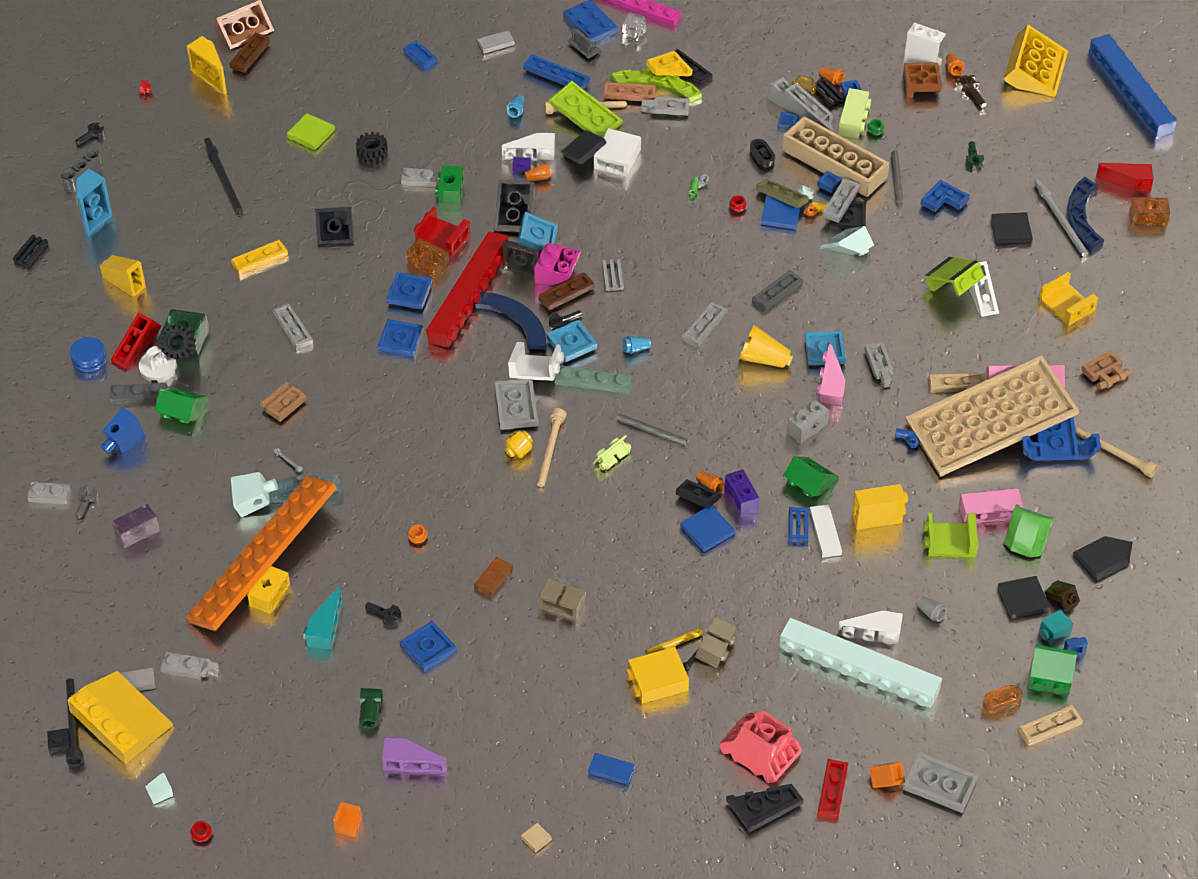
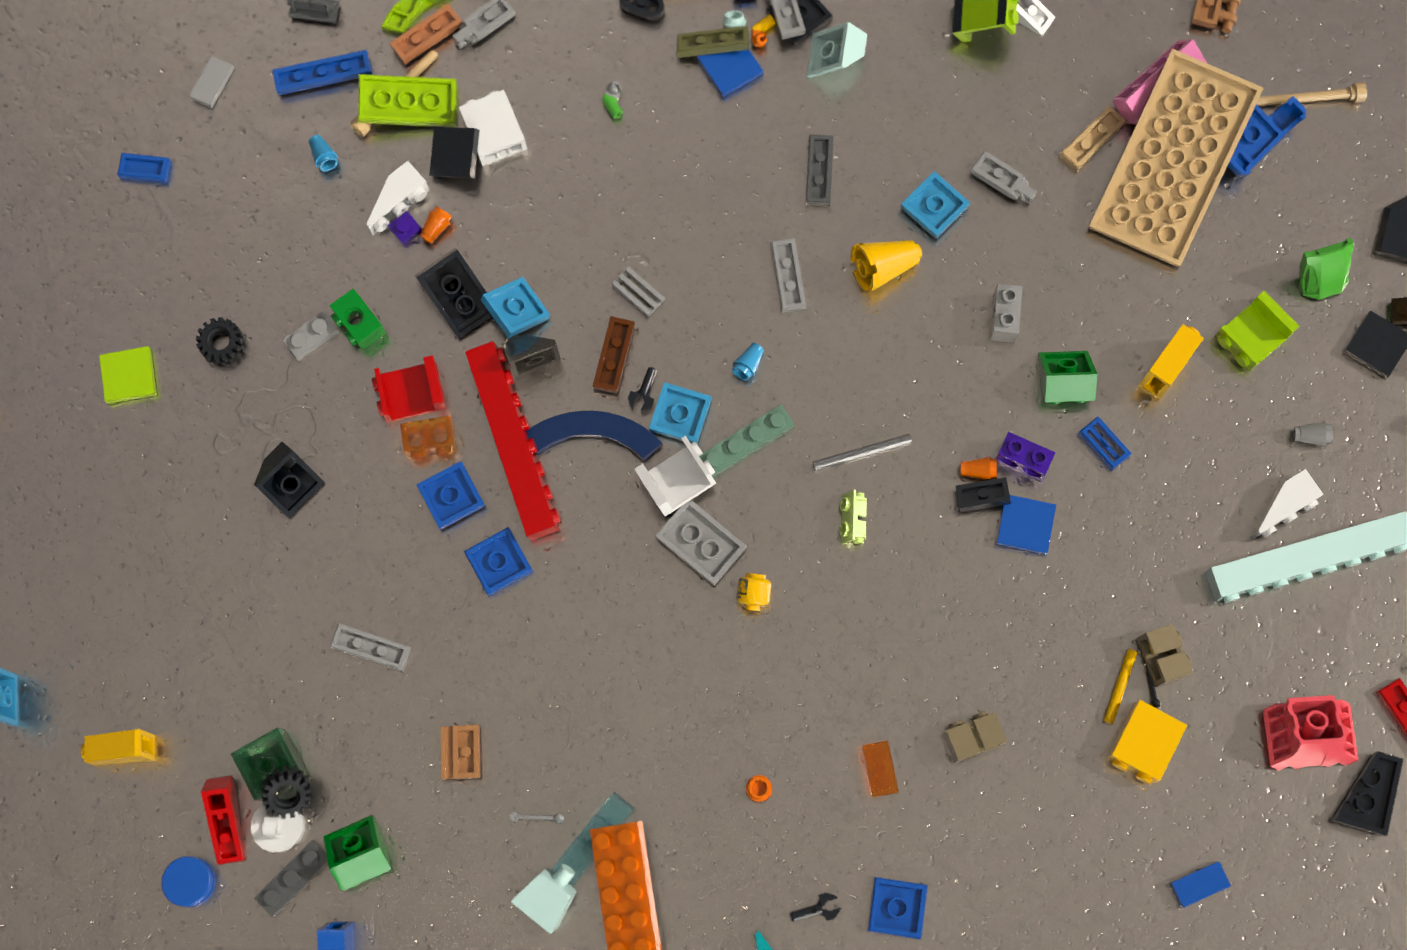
camera: 40 degrees left, 25 degrees up
black bar [204,137,243,213] -> none
yellow tile [231,239,288,275] -> none
dark pink slope [535,242,581,287] -> none
tan piece [537,408,566,487] -> none
red plate [729,195,747,212] -> none
white tile [809,505,842,558] -> none
bright pink slope [816,344,845,406] -> none
blue arm [895,428,920,448] -> none
bright pink brick [959,489,1024,523] -> none

